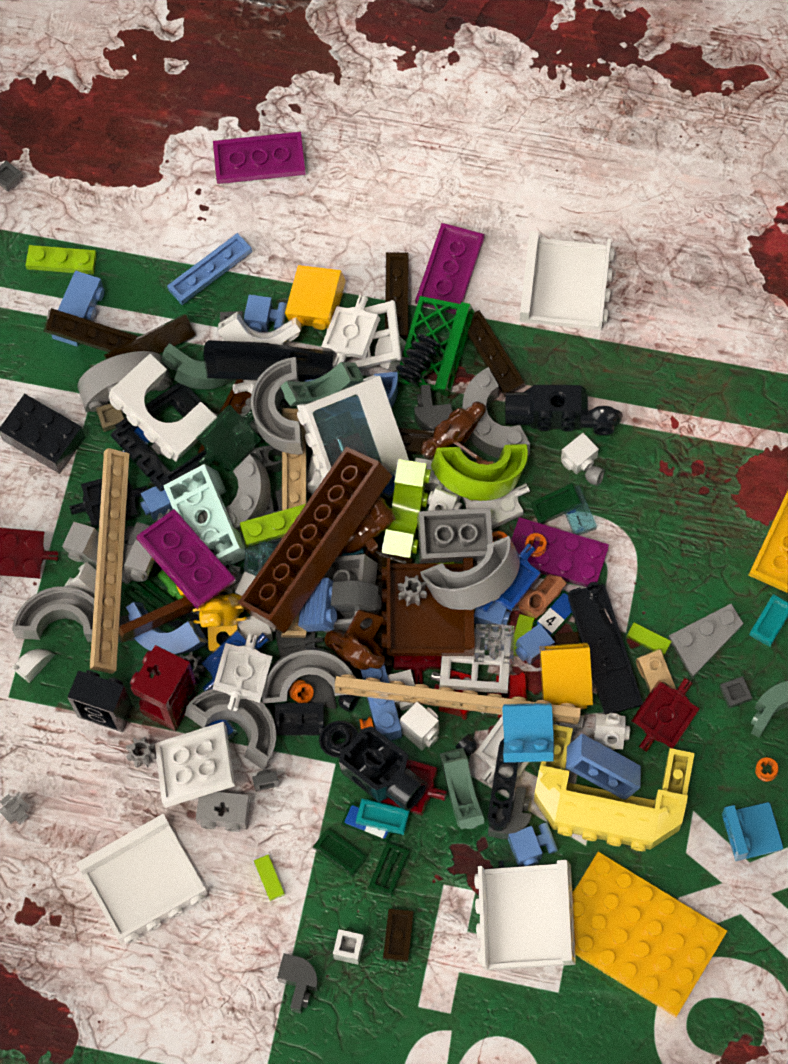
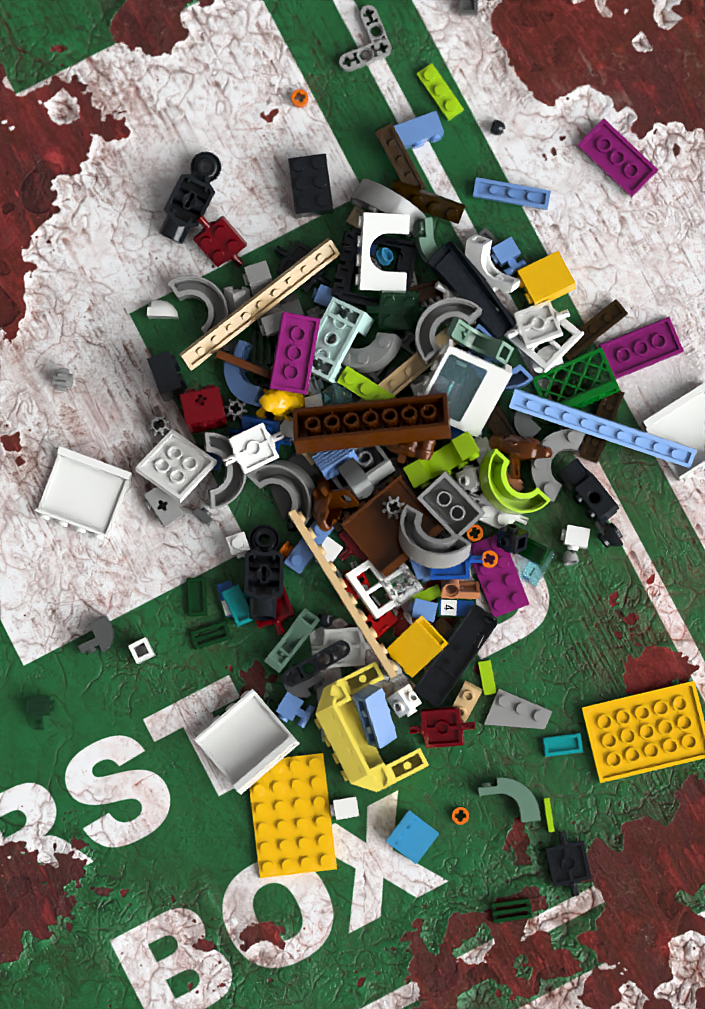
camera: 50 degrees right, 15 degrees up
lime piece [253,855,285,901] -> none
black hinge [274,703,324,736] -> none
orange bush [289,680,314,703] -> none
dark brown plate [383,909,414,963] -> none
black piece [396,334,442,387] -> none
white brick [400,702,439,751] -> none
dark azure bracket [502,703,554,762] -> none
dark grey plate [720,676,752,709] -> none
none -> white brick [226,531,251,559]
none -> white brick [330,797,359,820]
none -> dark azure plate [376,248,393,266]
none -> black hinge [490,119,506,135]
none -> black brick [497,524,529,554]
none -> light blue plate [509,388,697,468]

